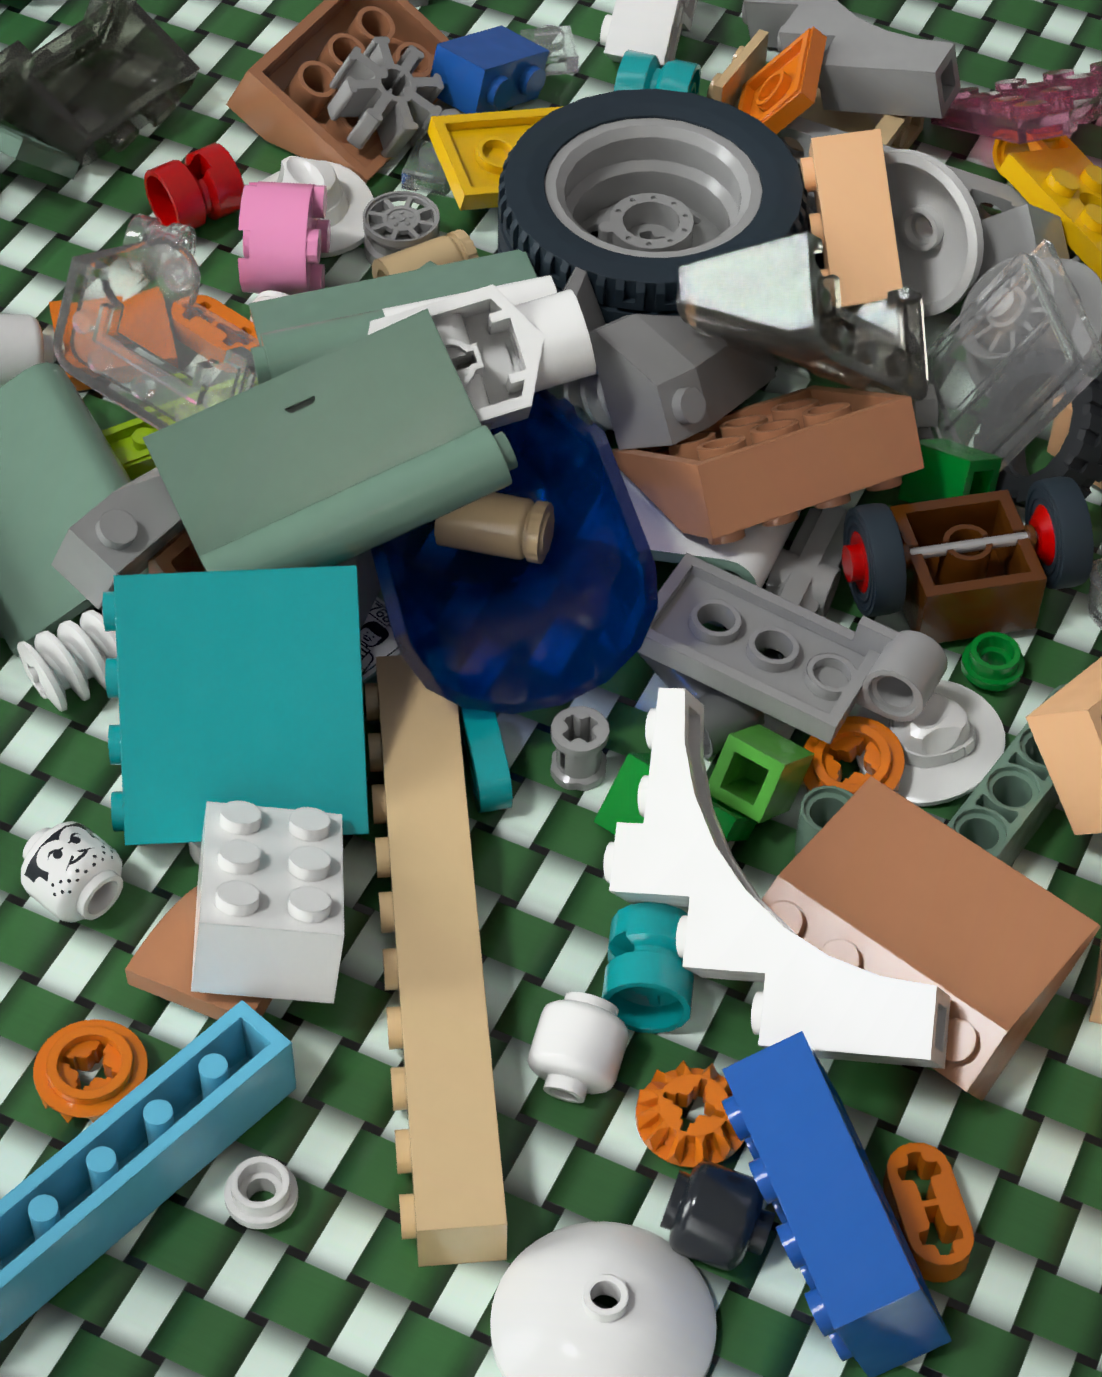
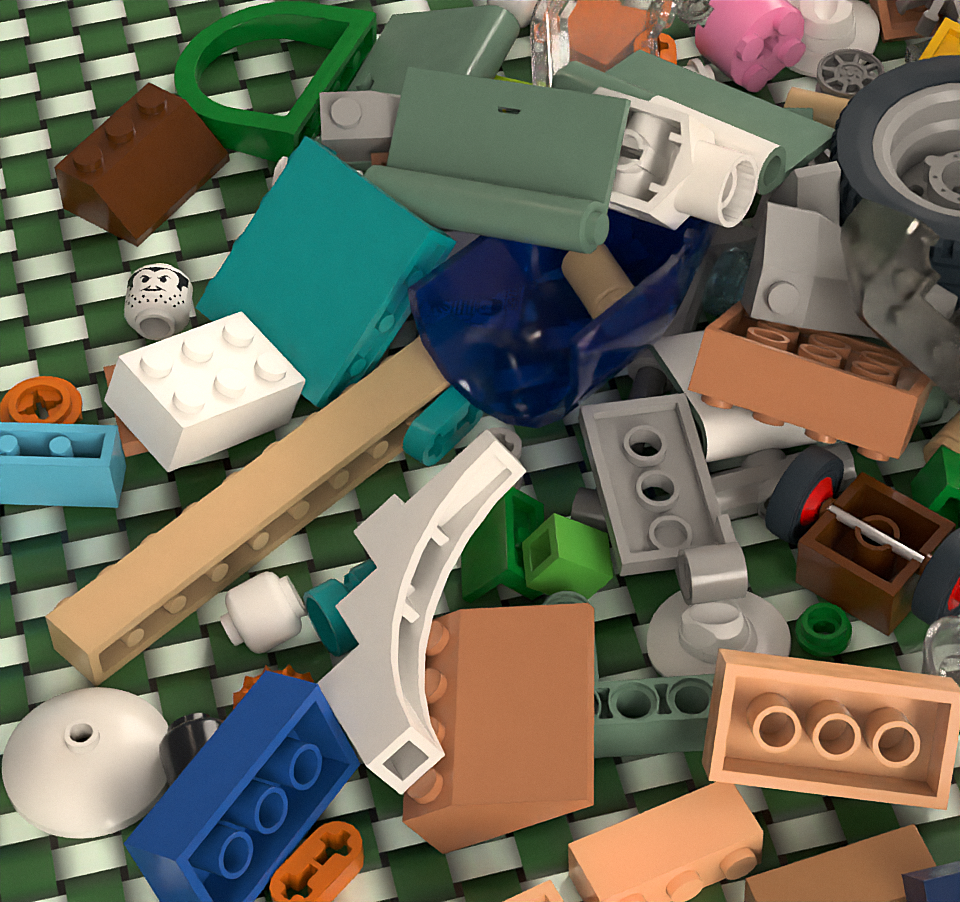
camera: 55 degrees right, 0 degrees up
white plate [224,1156,298,1229] -> none
orange gear [803,716,905,794] -> none

